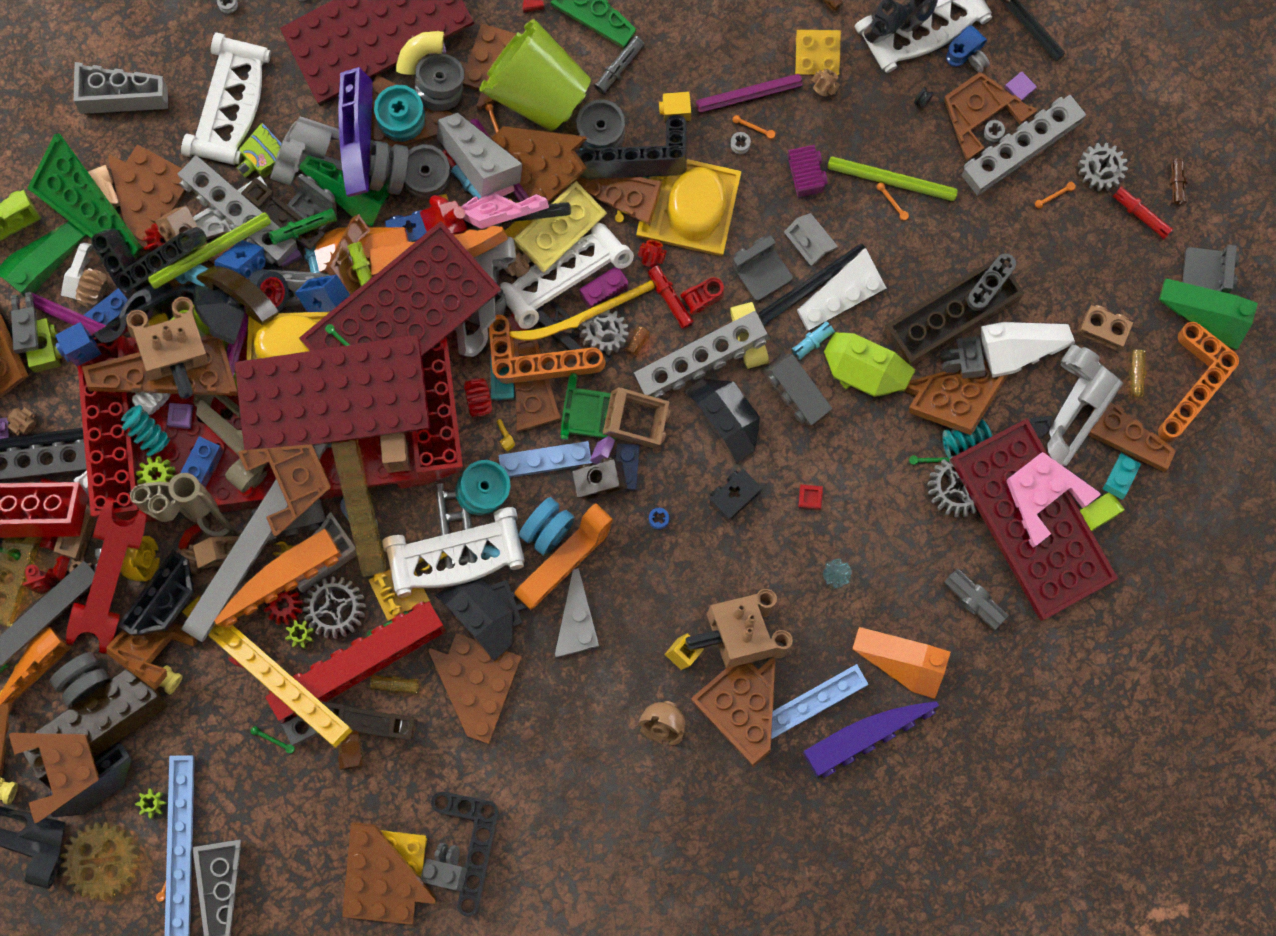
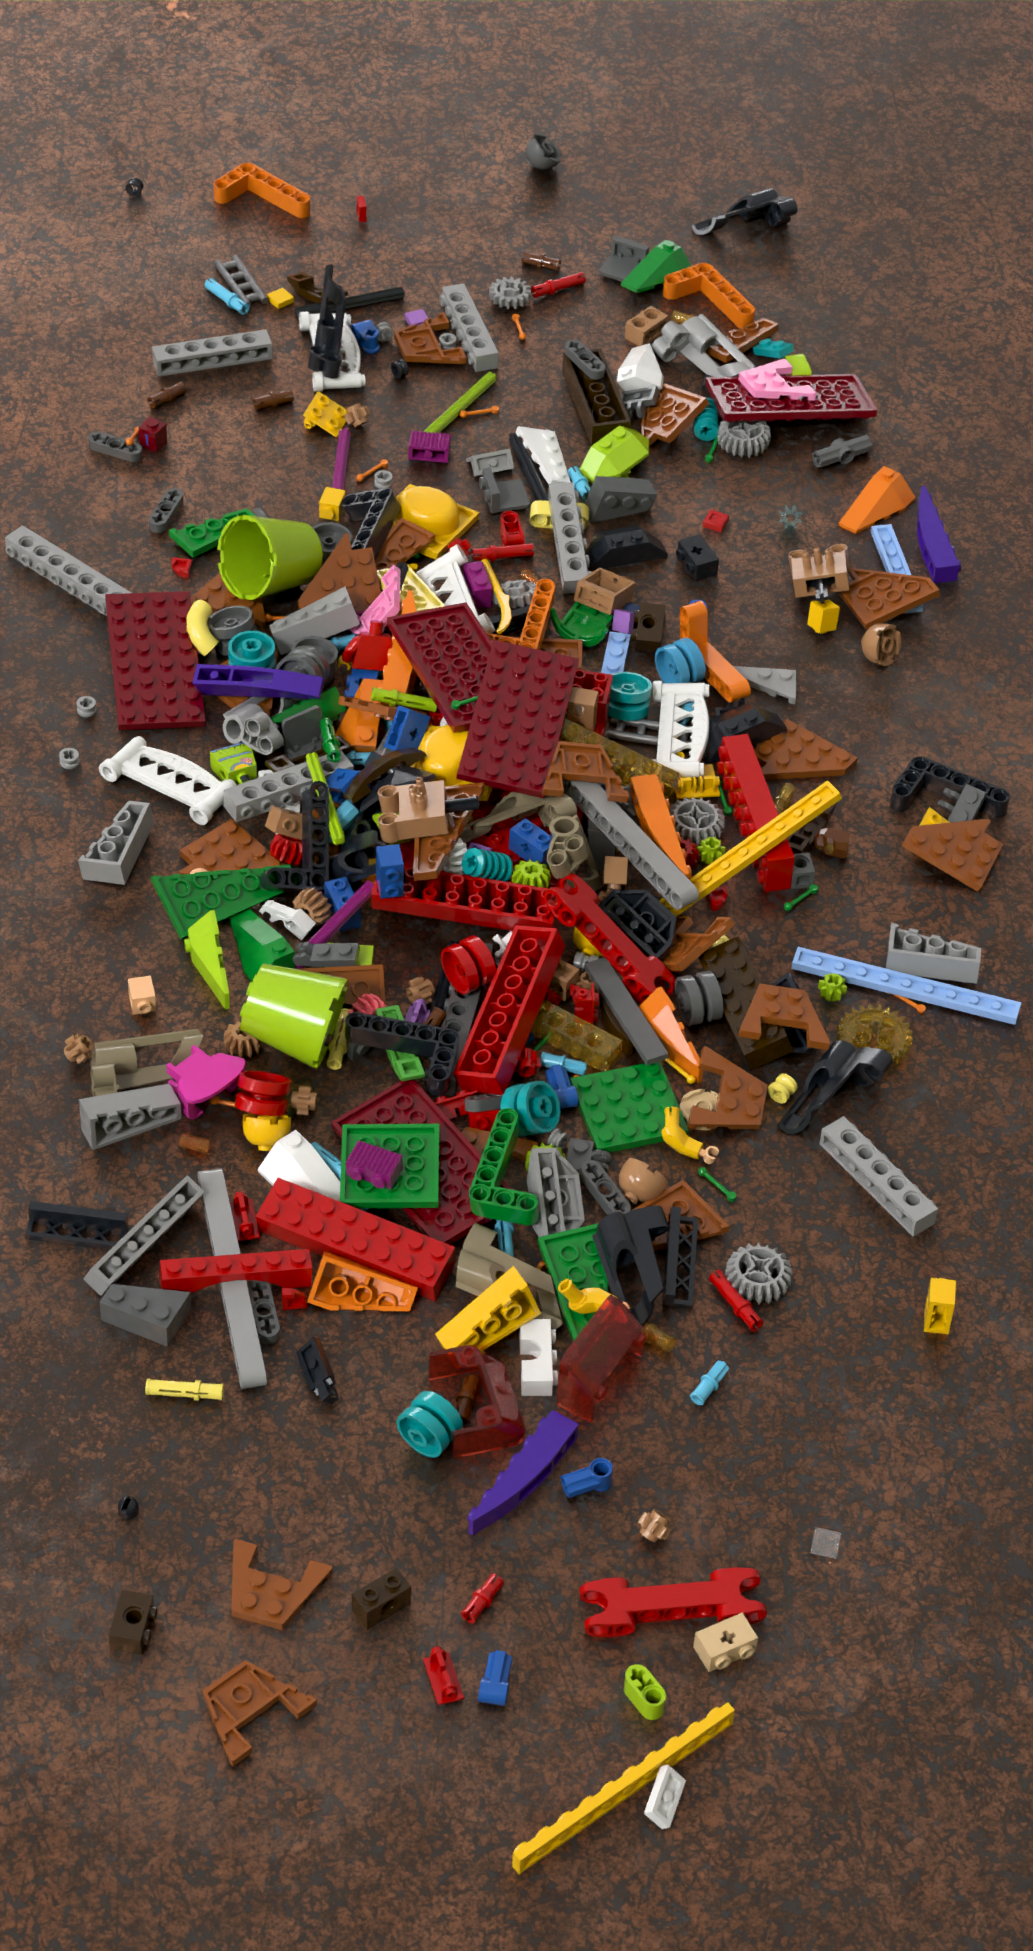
camera: 75 degrees left, 30 degrees down
none -> red wheel [441,935,496,995]

